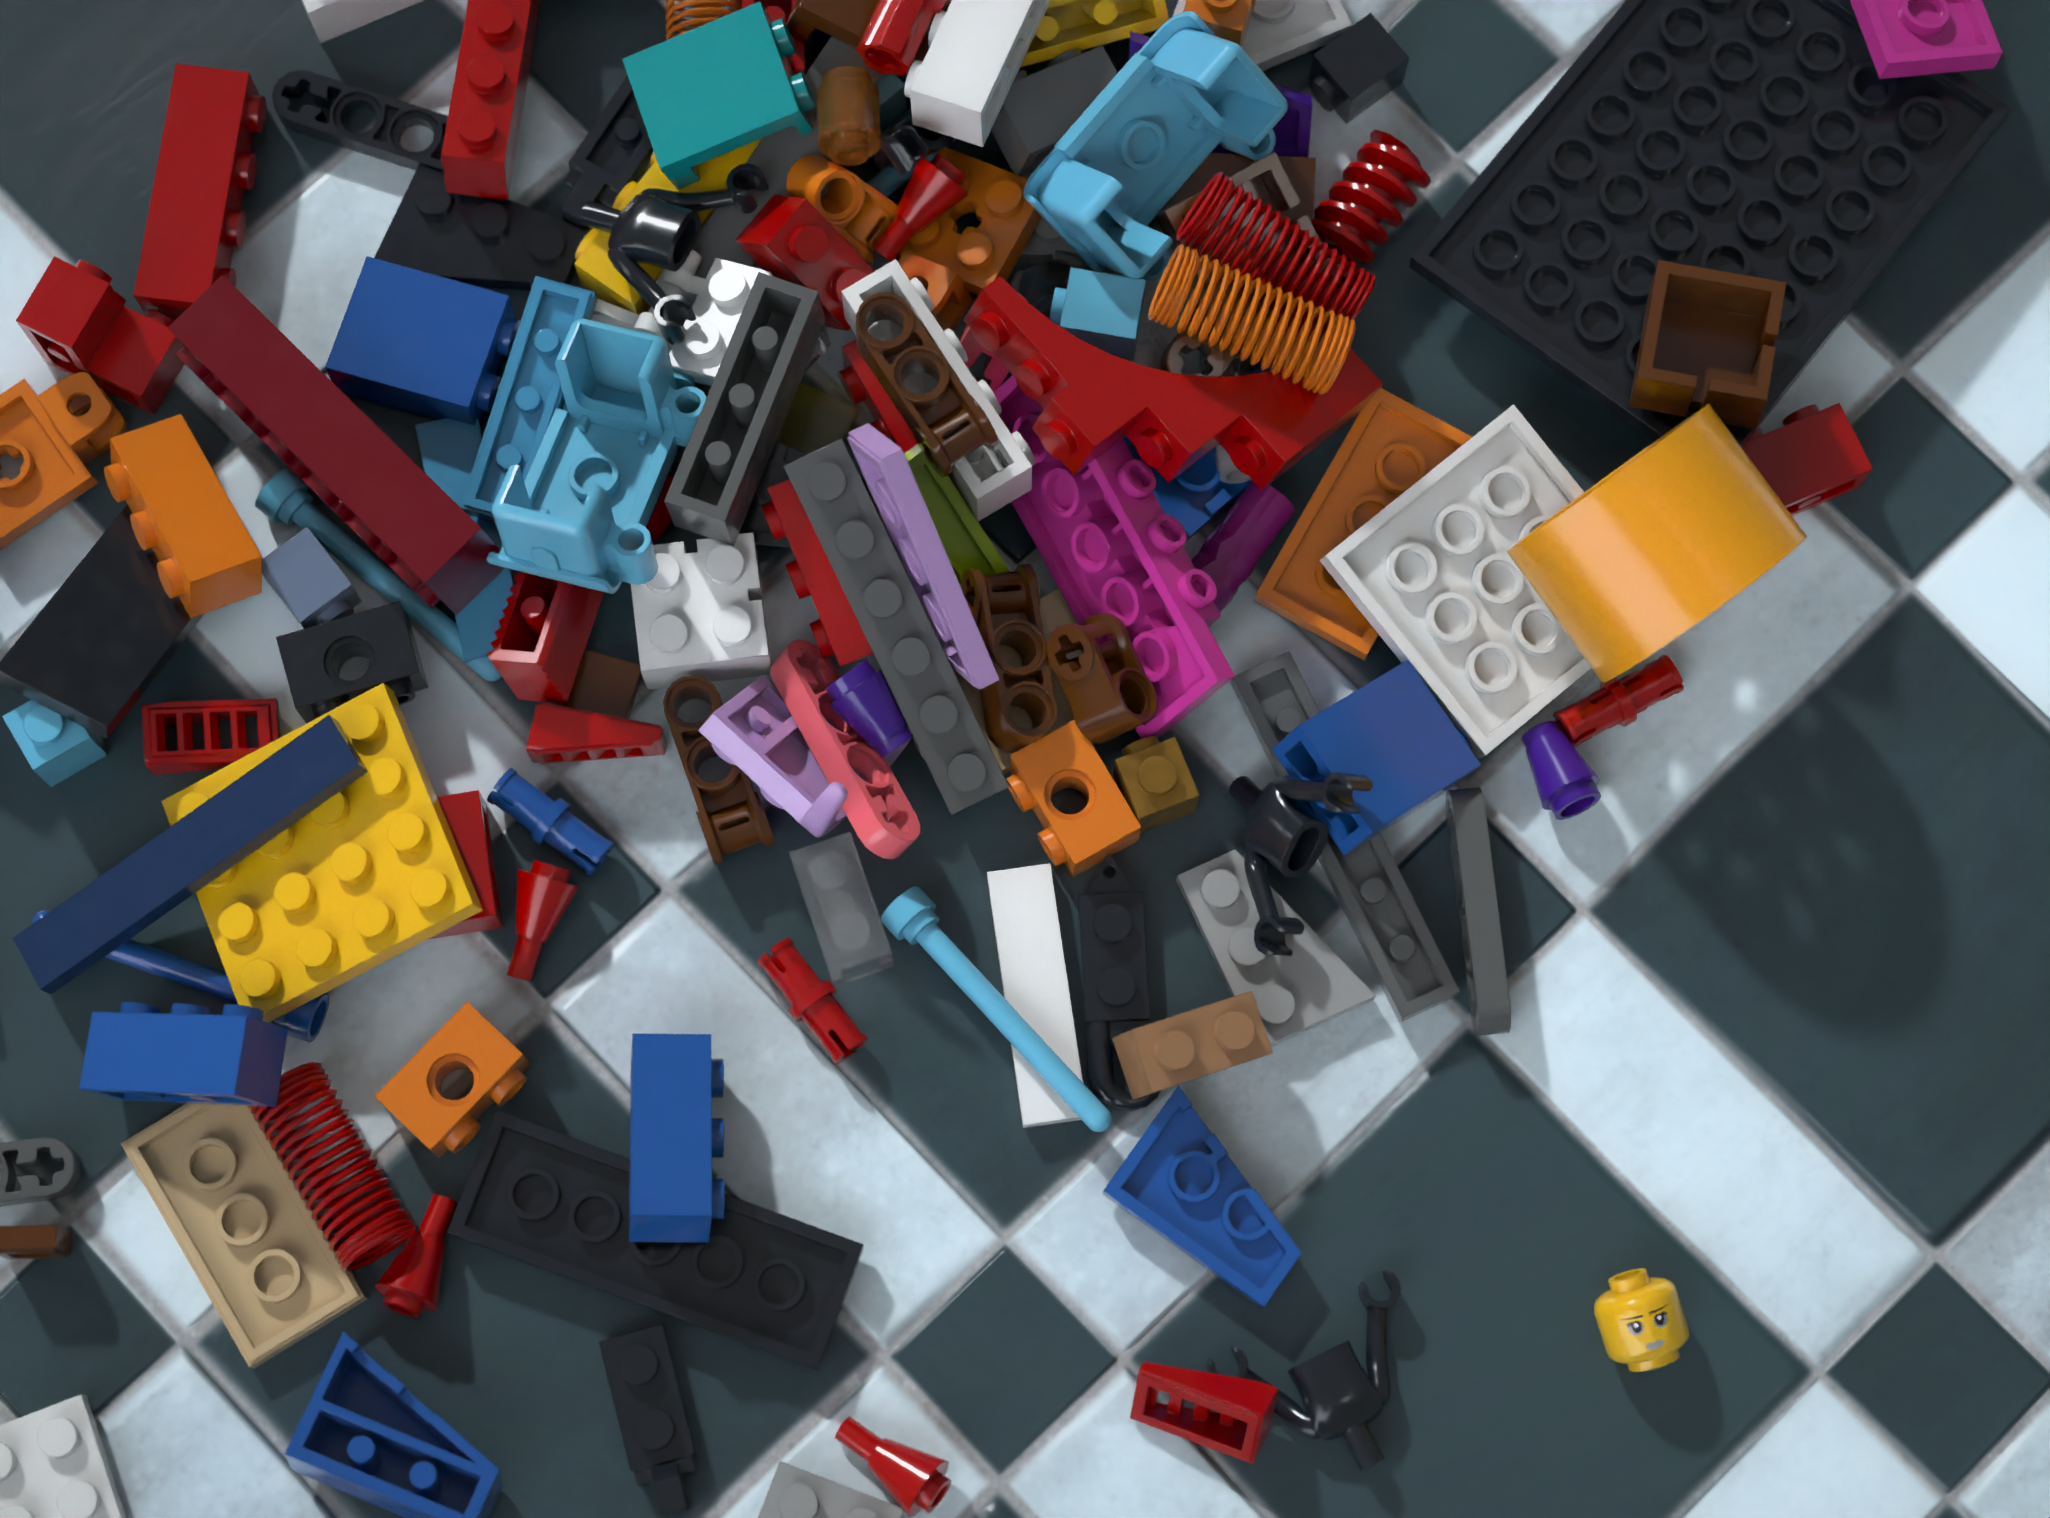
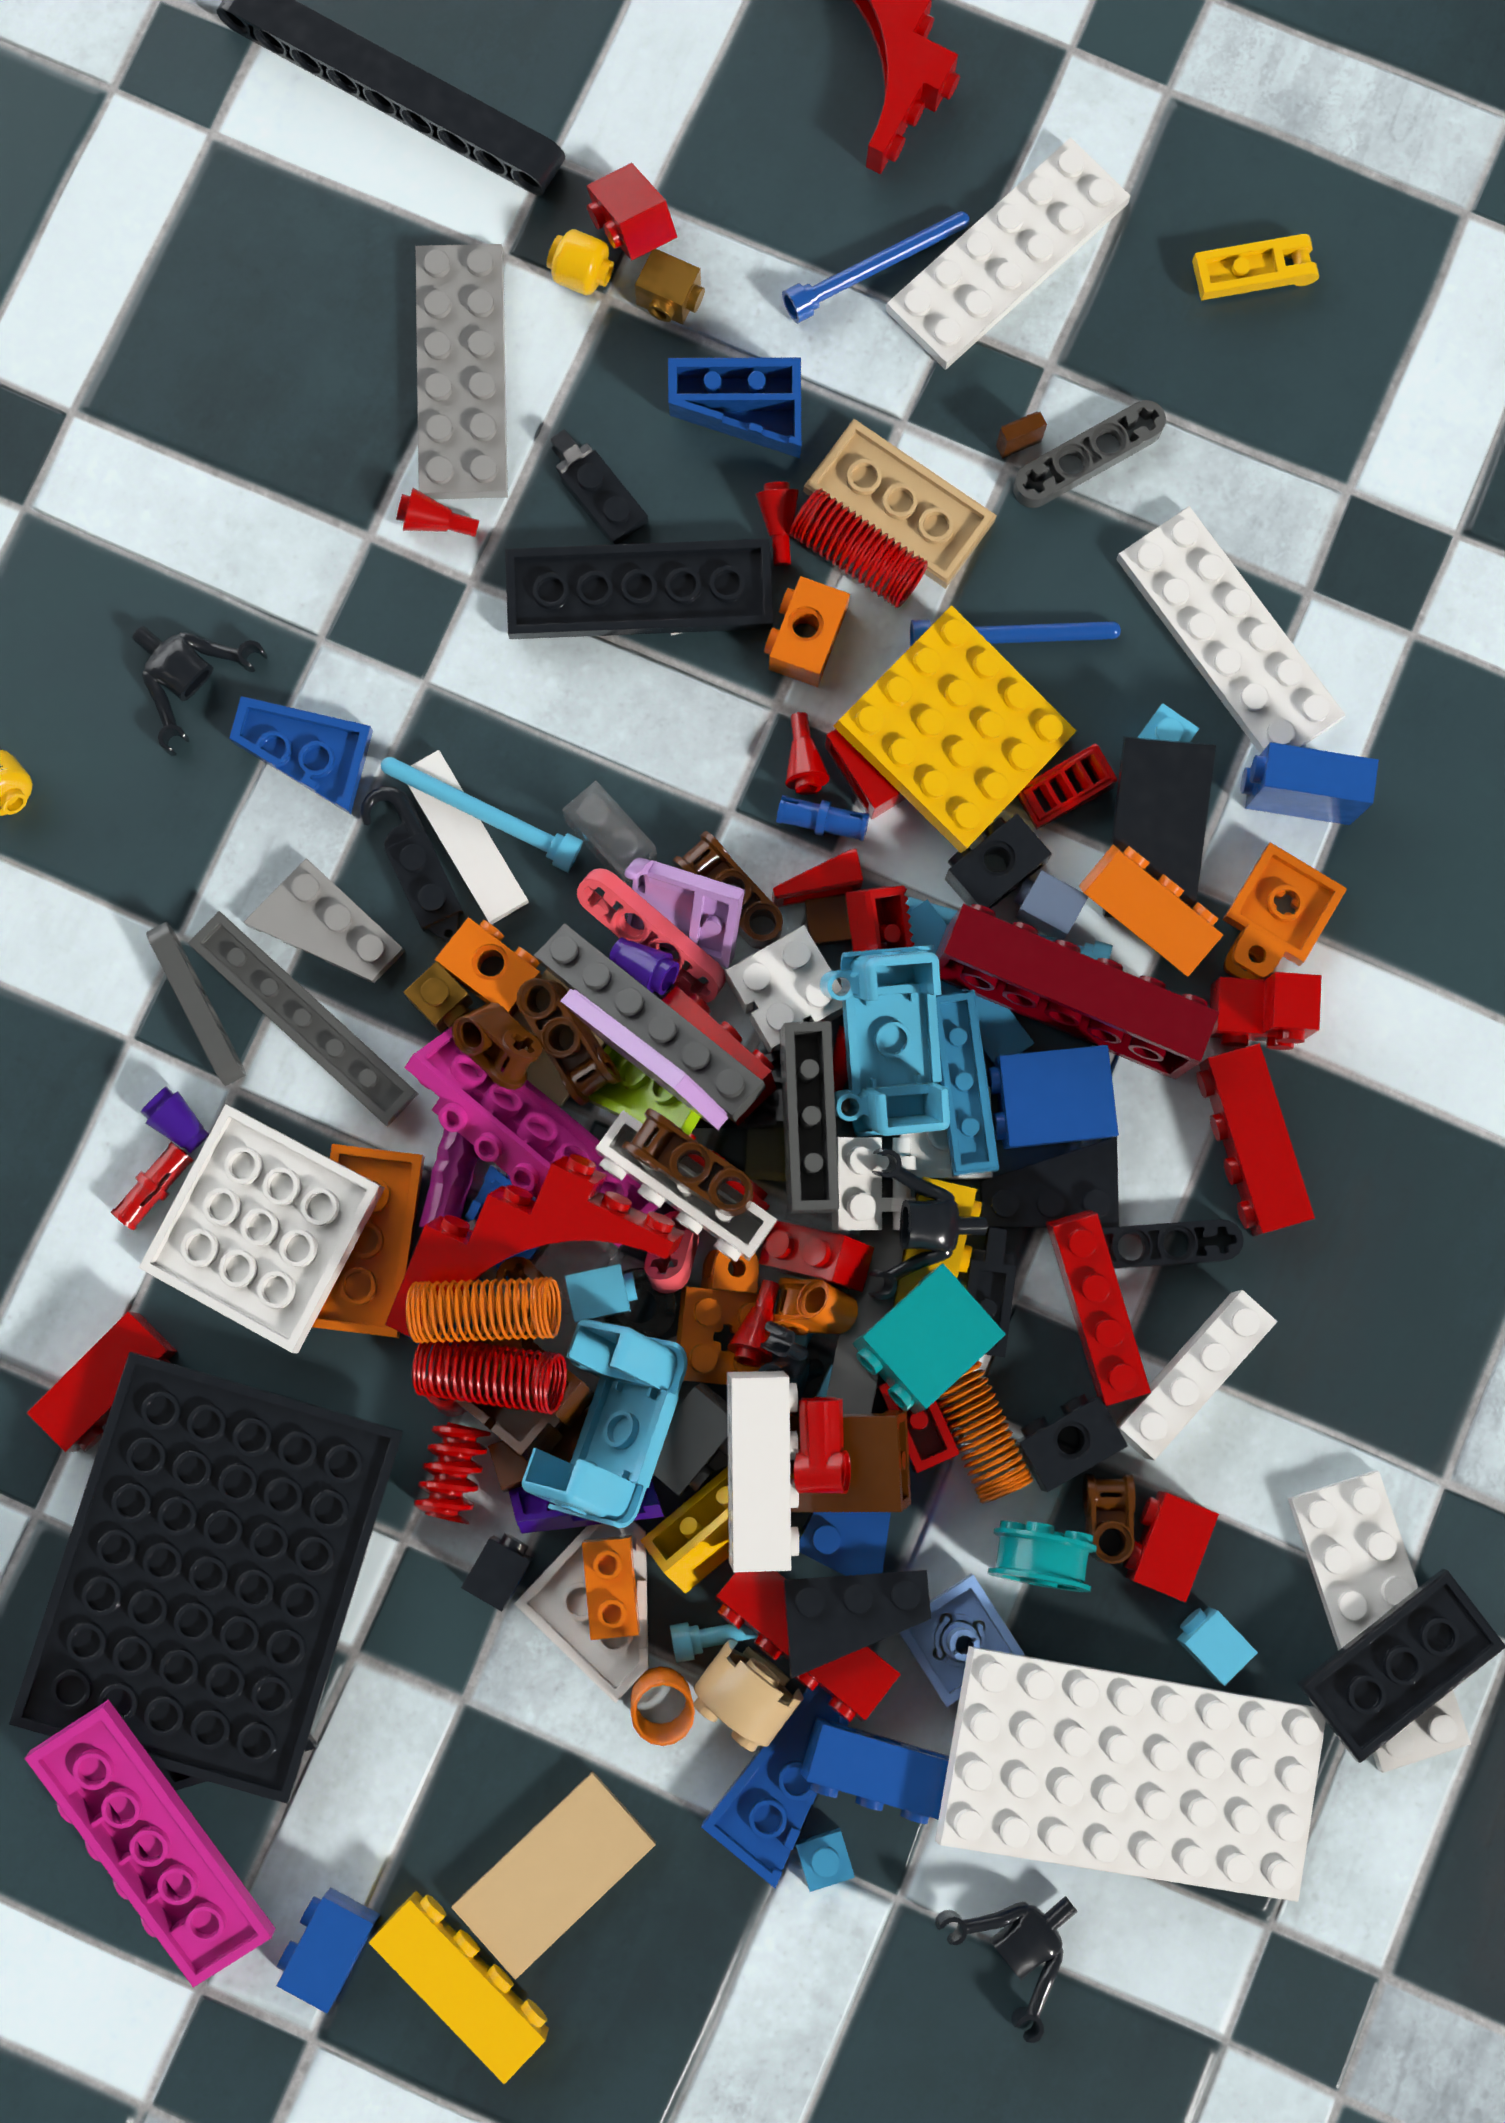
camera: 155 degrees right, 5 degrees up
dark blue tile [12,715,368,994] -> none
blue brick [79,1002,288,1107] -> none
blue brick [629,1033,725,1242] -> none
red pin [757,938,868,1064] -> none
clear orange brick [816,66,881,166] -> none
medium nougat brick [1112,991,1273,1100] -> none
red slope [1130,1362,1279,1464] -> none
black piece [1229,773,1373,956] -> none
blue brick [1271,660,1481,856] -> none
light orange wheel [1506,404,1807,683] -> none
reddish brown piece [1629,260,1787,429] -> none

